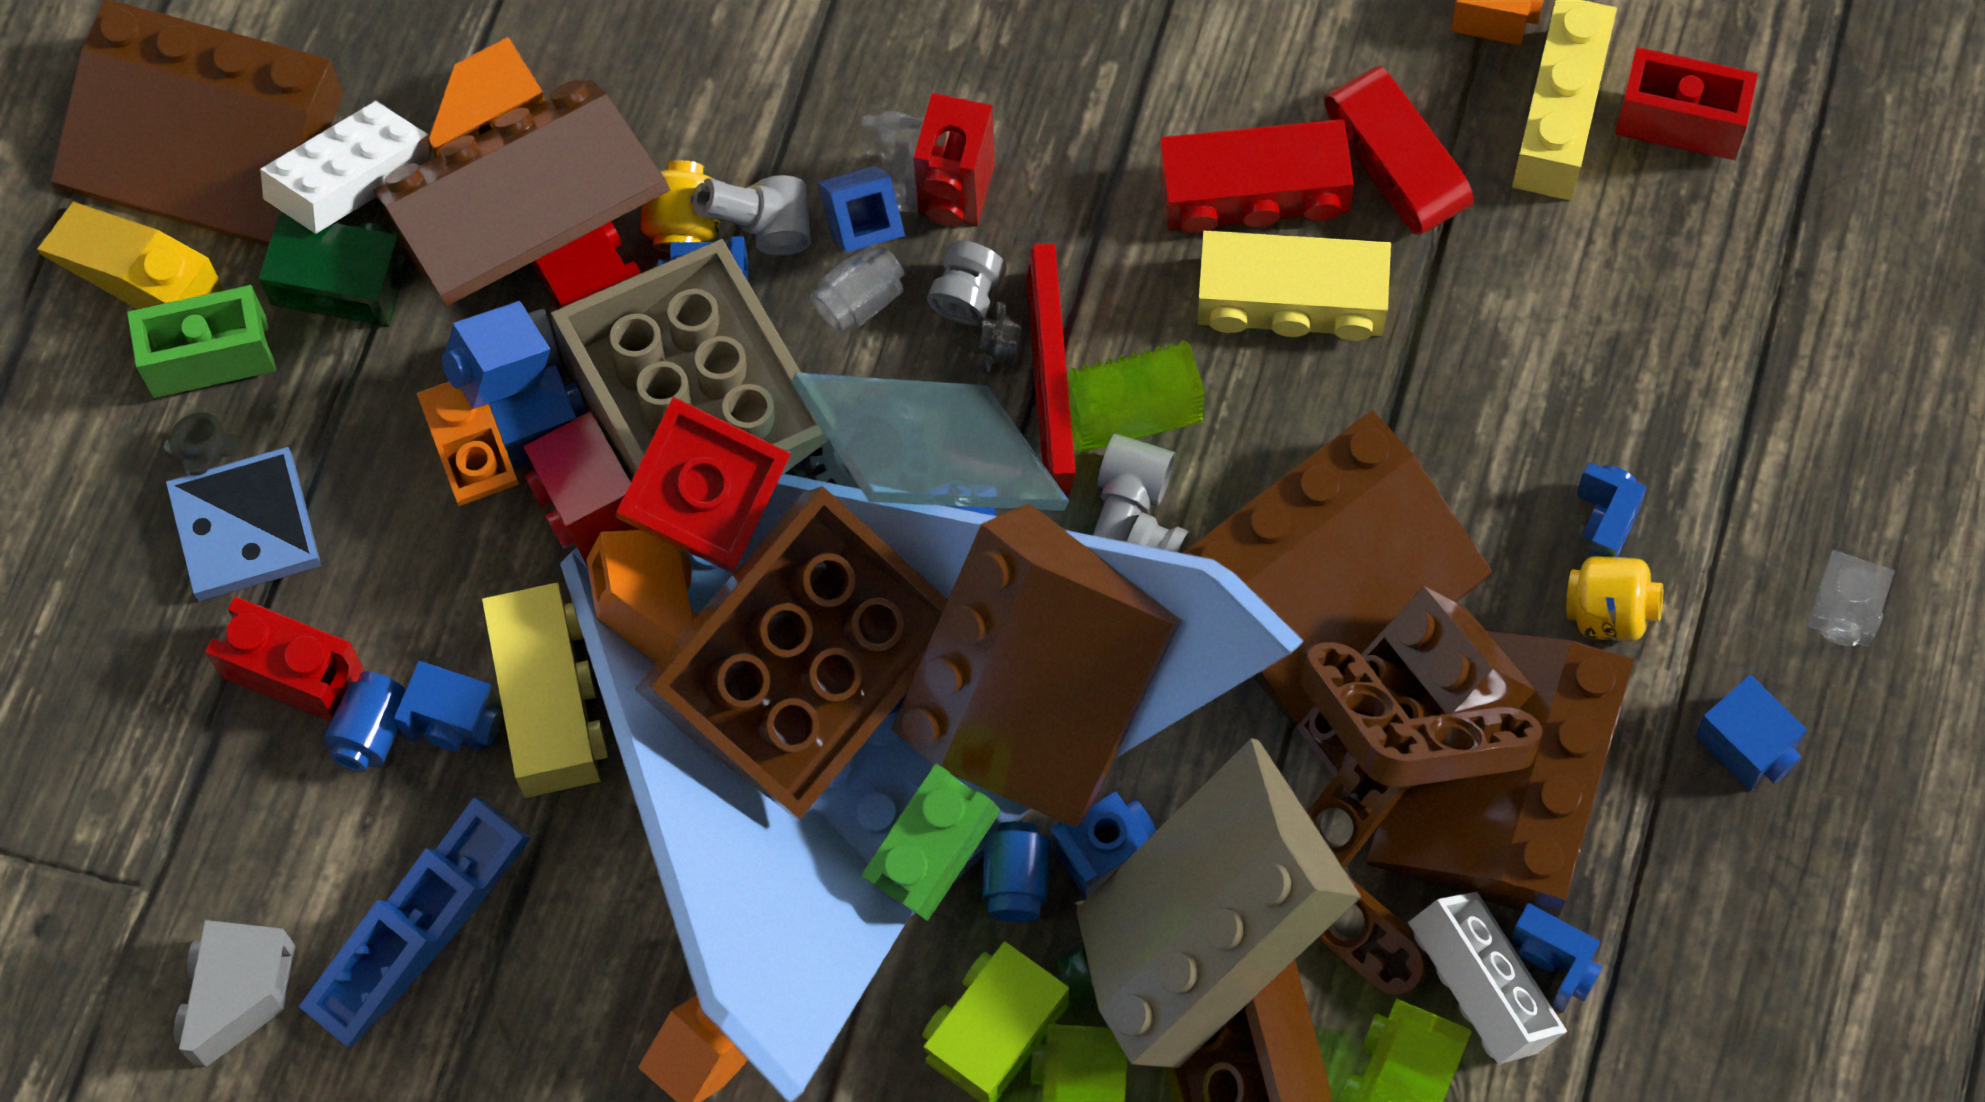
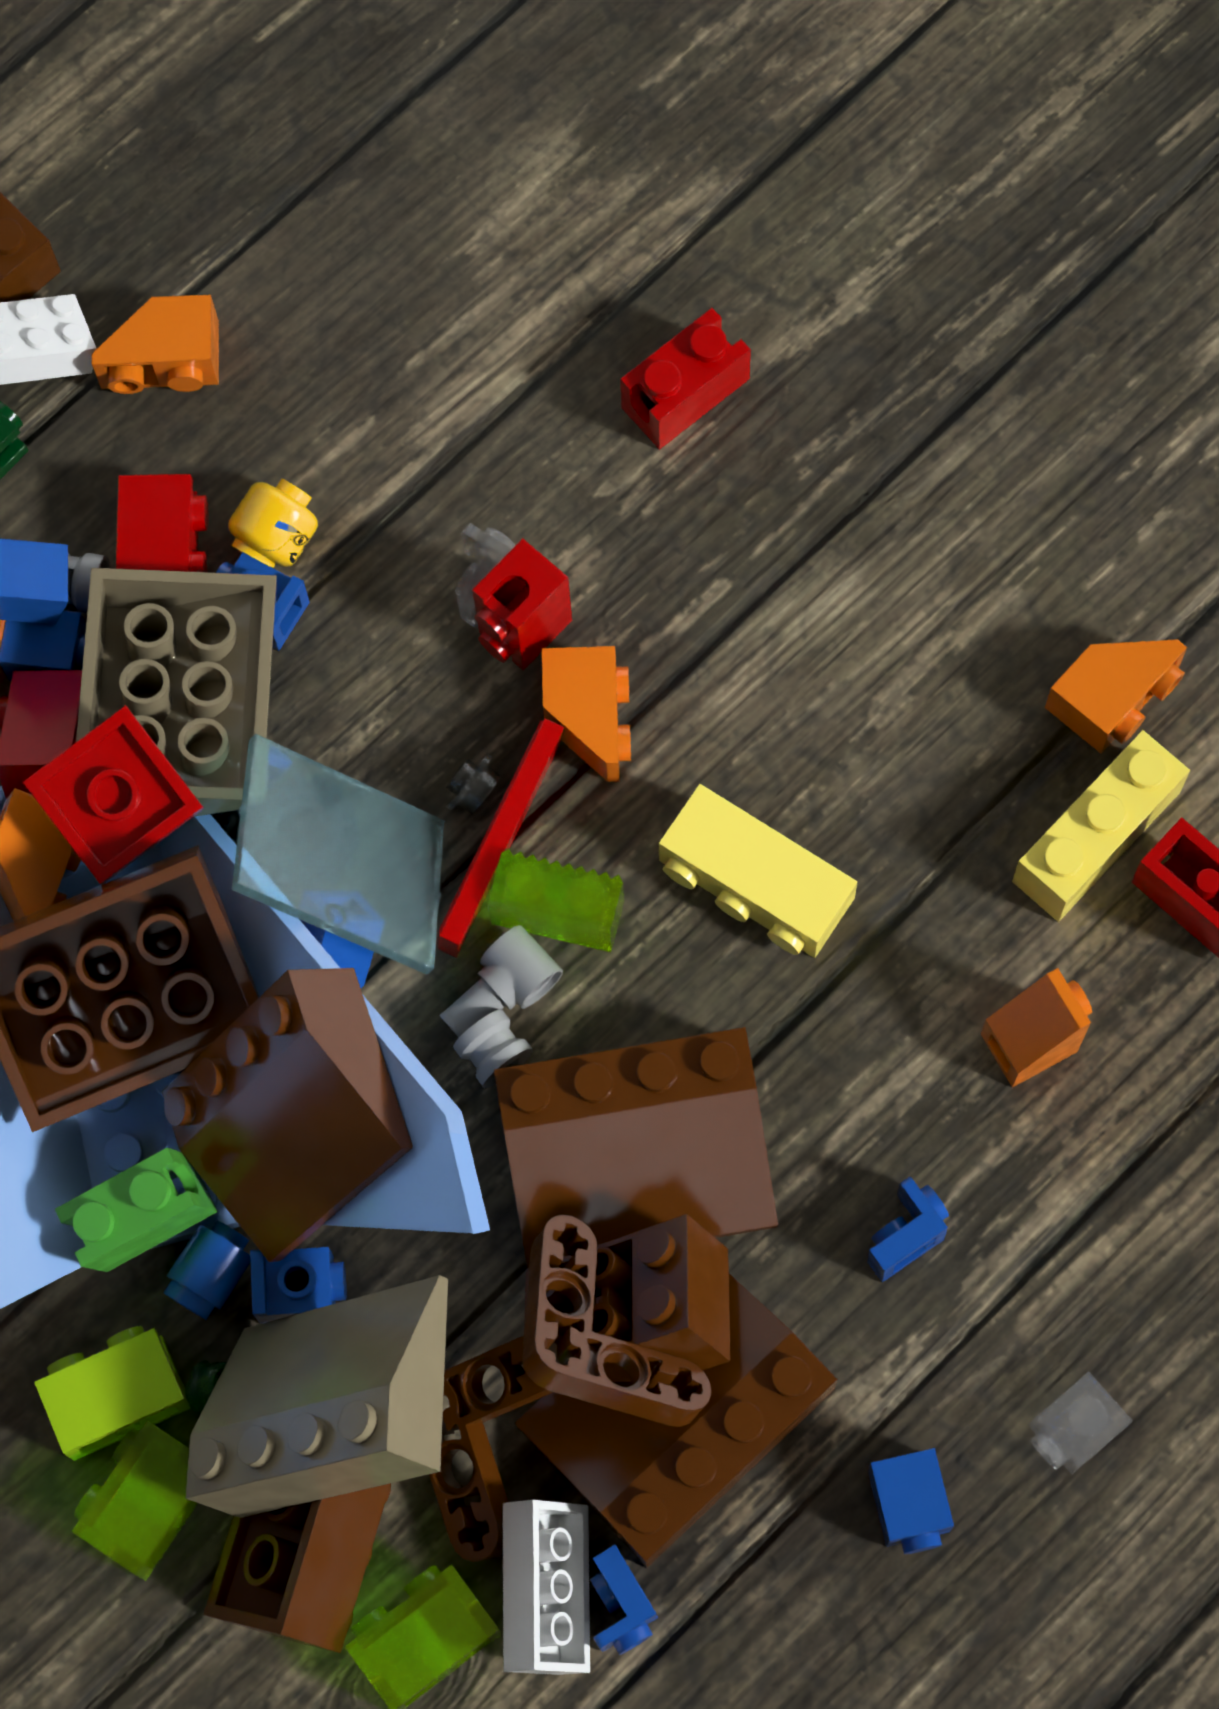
camera: 30 degrees right, 5 degrees up
reddish brown slope [373,79,670,306] -> none
light grey pin [693,175,811,256] -> none
clear brick [810,246,904,334] -> none
blue brick [817,166,905,253] -> none
light grey wheel [927,240,1007,326] -> none
red brick [1159,119,1354,233] -> none
red beam [1323,66,1474,235] -> none
yellow head [1566,555,1663,642] -> none
none -> orange slope [542,646,631,782]
none -> orange slope [981,968,1092,1088]

